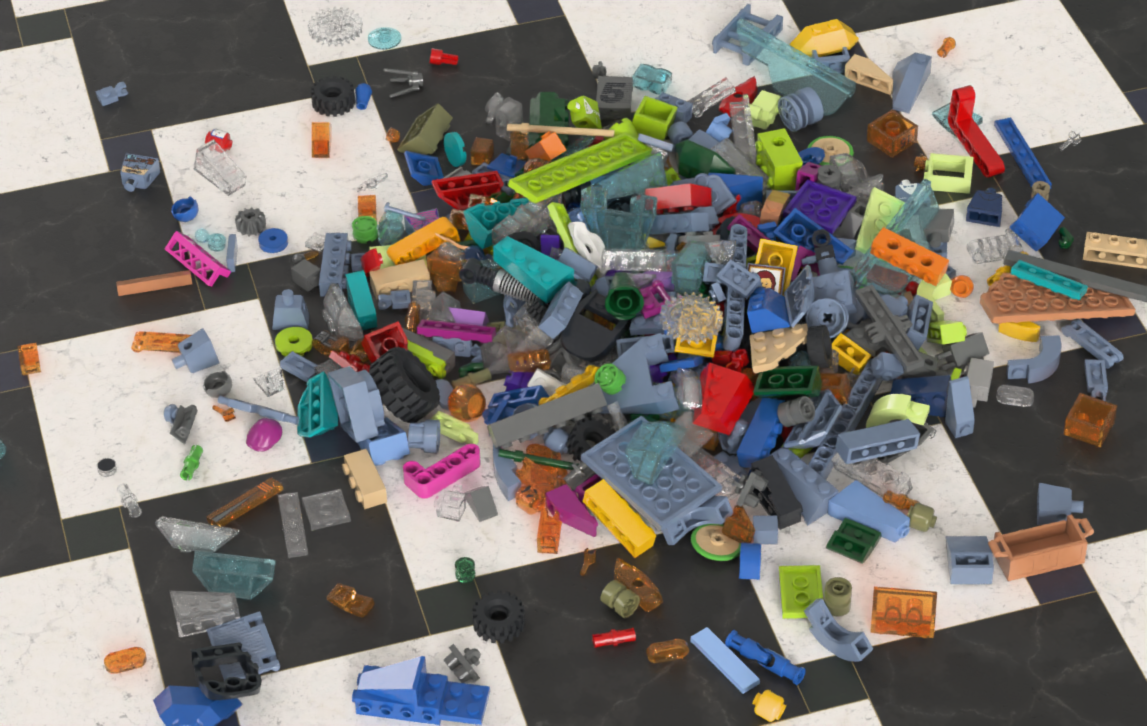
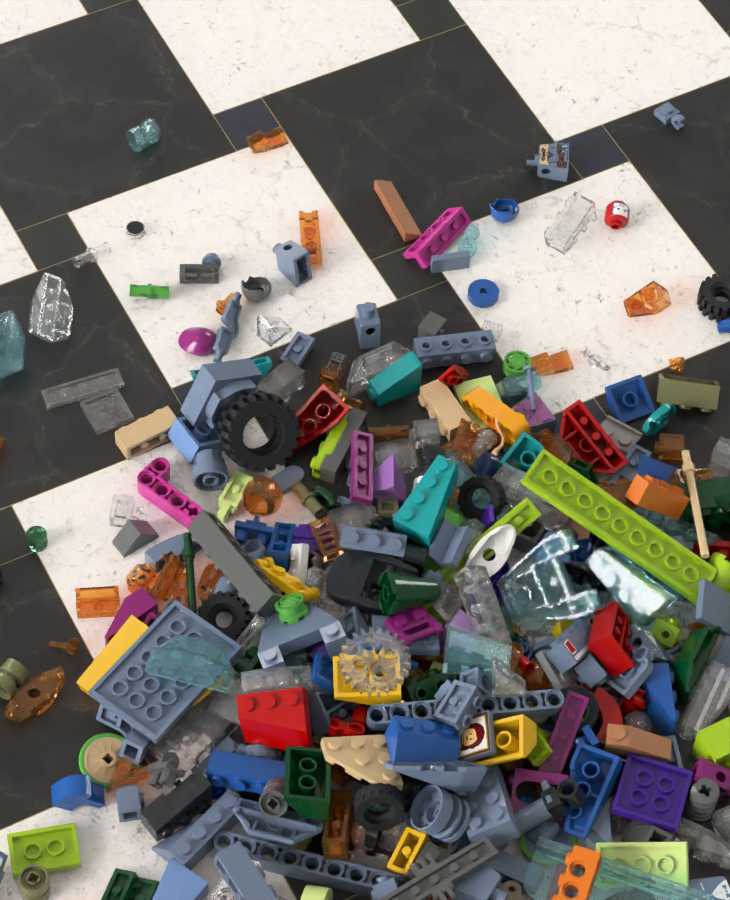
camera: 75 degrees right, 10 degrees up
clear orange tile [206,478,283,529] -> none
dark grey gear [235,207,266,237] -> none
lime tile [275,327,313,357] -> none
piece [292,250,319,265] -> none
red plate [329,350,370,373] -> none
sand blue tile [351,253,365,271] -> none
sand blue plate [378,290,411,310] -> none

